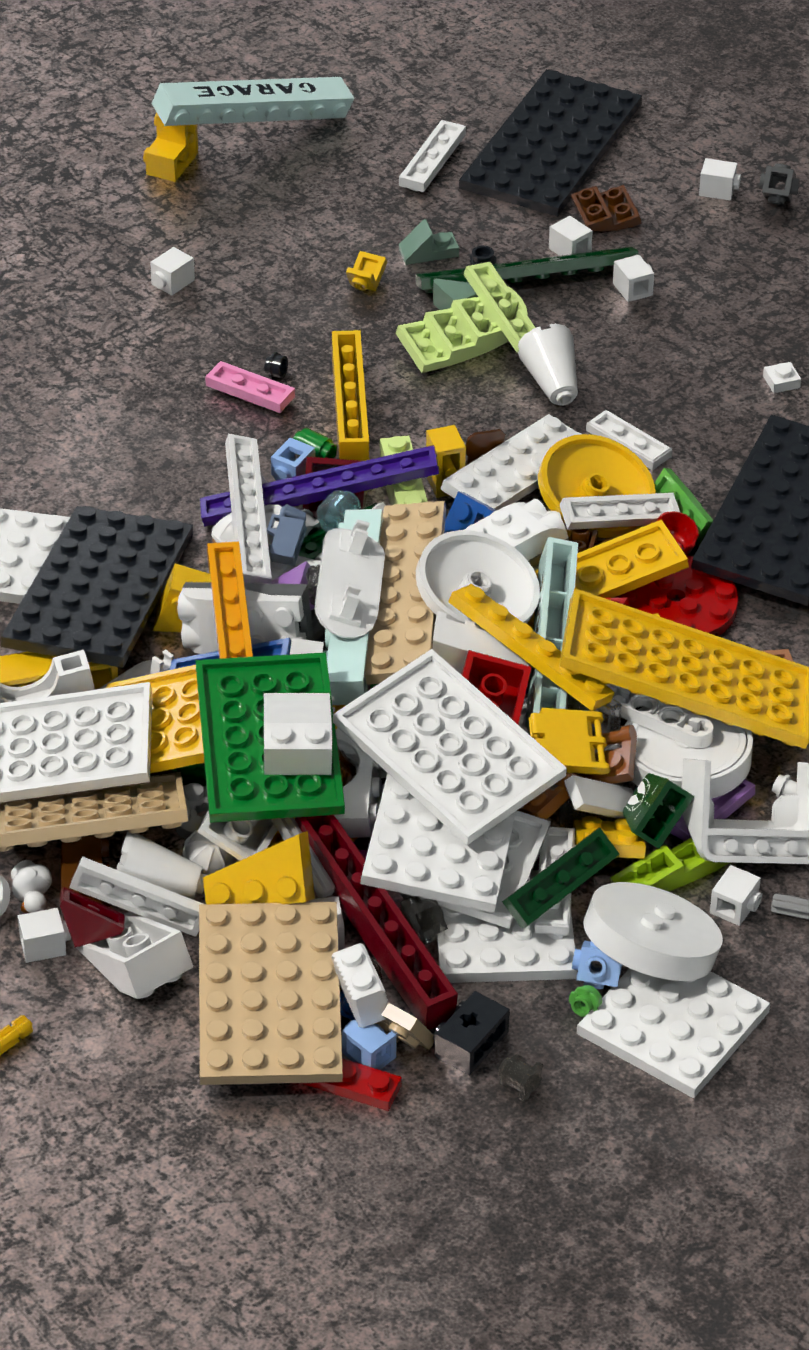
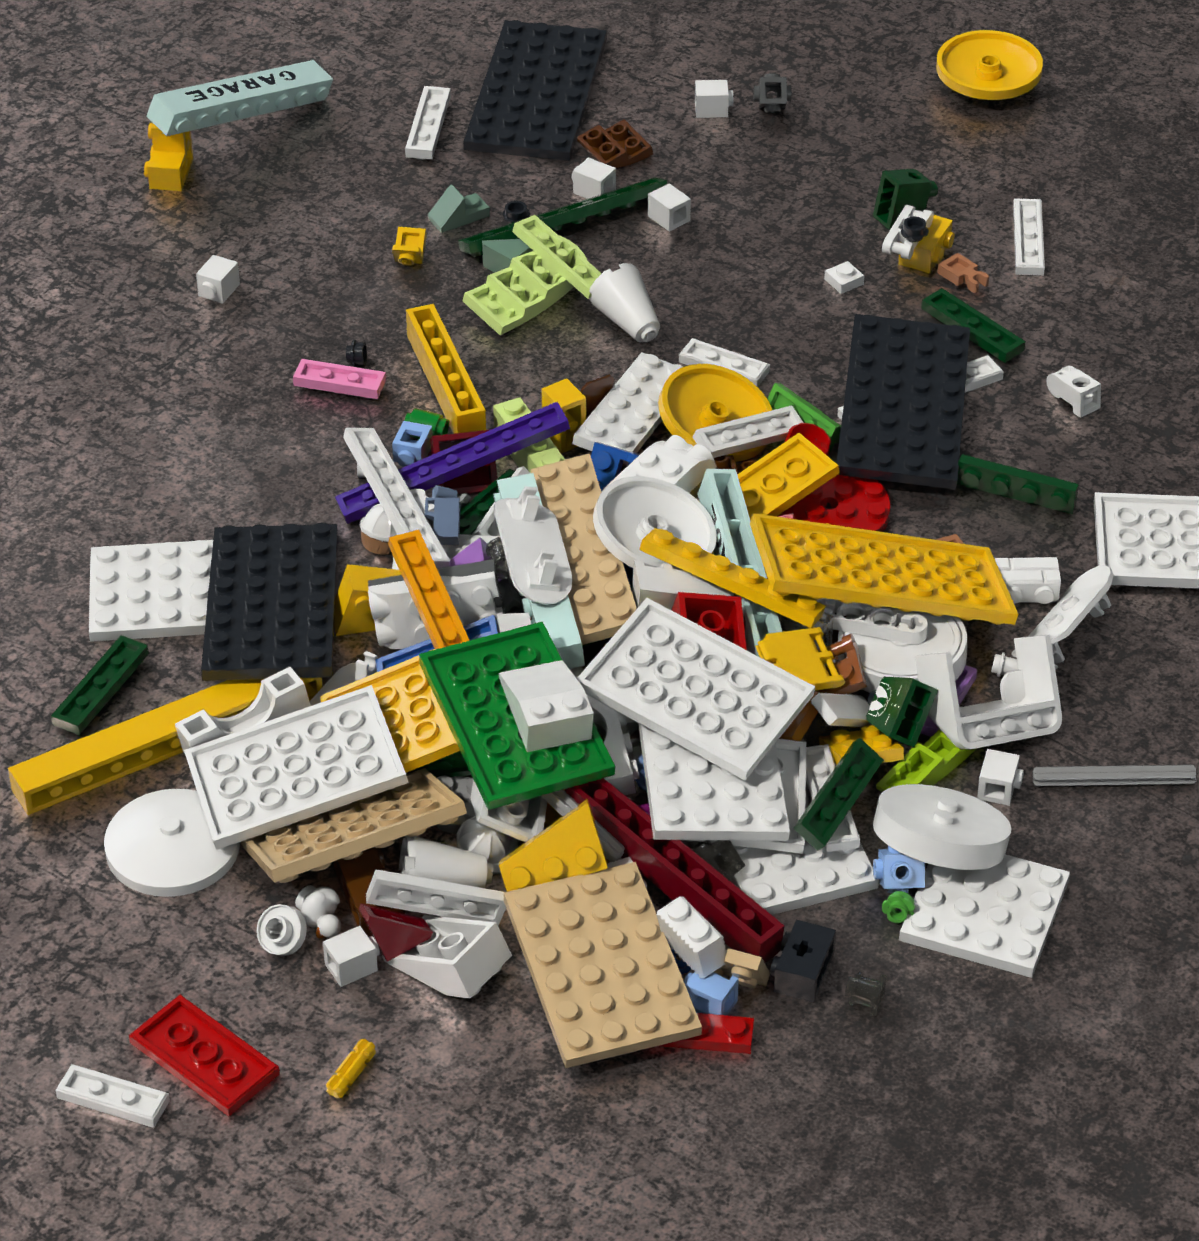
camera: 15 degrees left, 0 degrees up
clear light blue head [316,490,361,532] -> none

